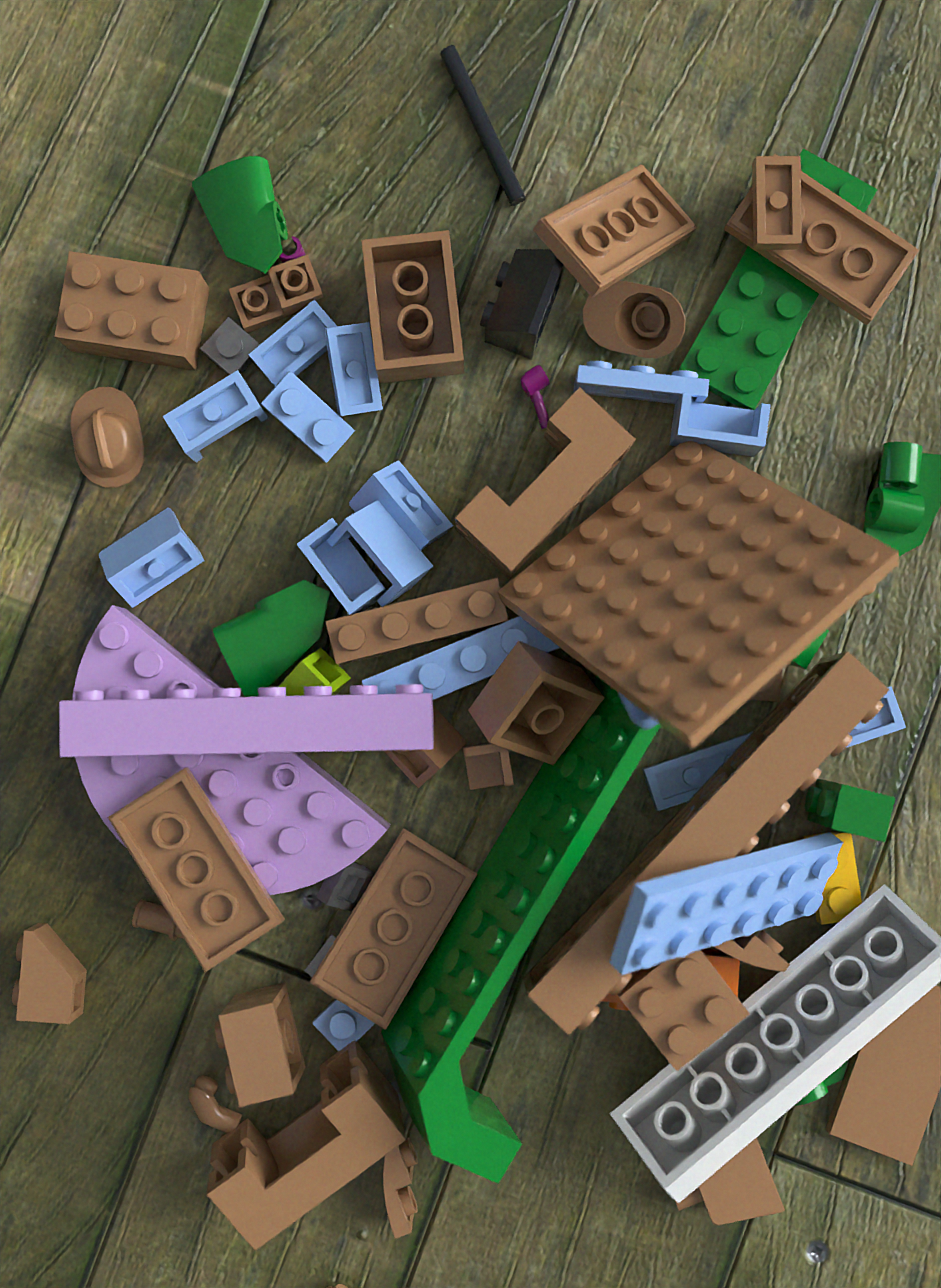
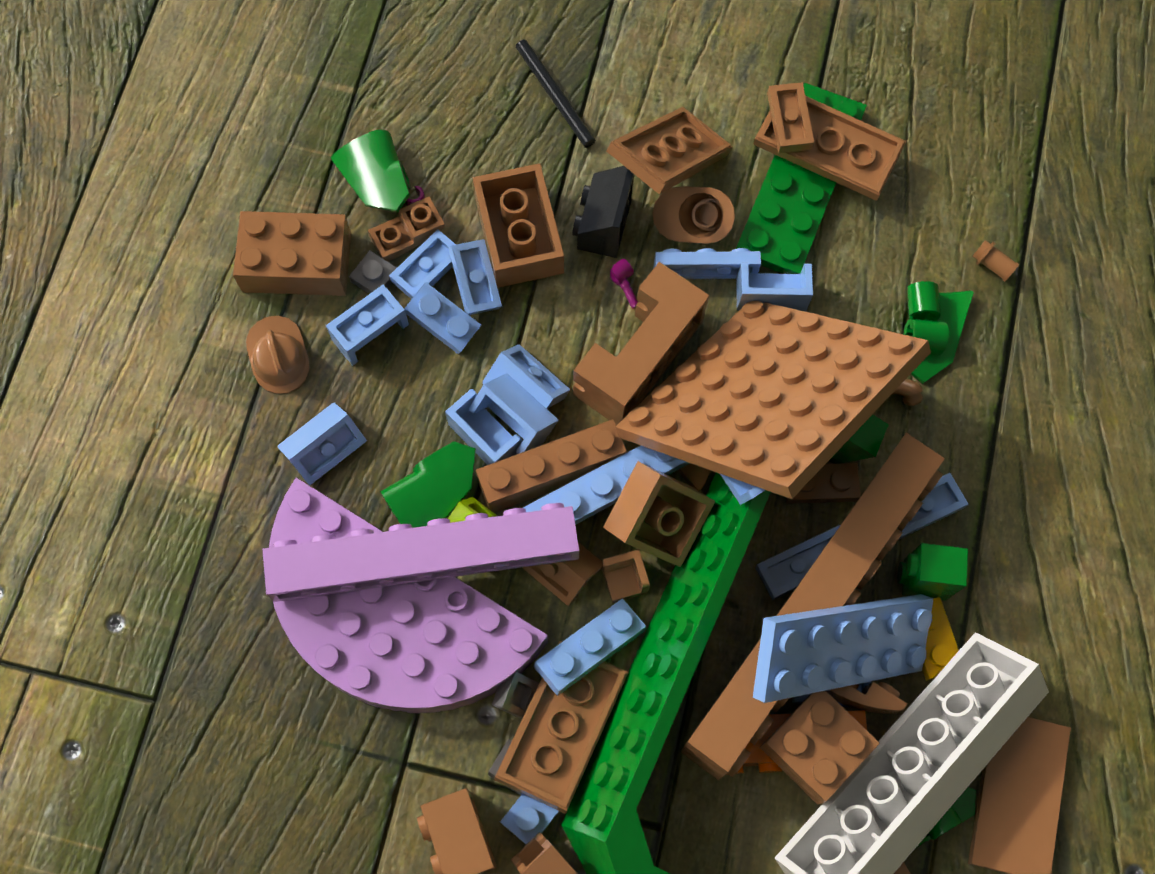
camera: 10 degrees left, 15 degrees down
medium nougat slope [12,923,87,1024] -> none
medium nougat tile [108,767,285,972] -> none
medium nougat pin [132,899,184,941] -> none
none -> light blue plate [534,598,646,696]

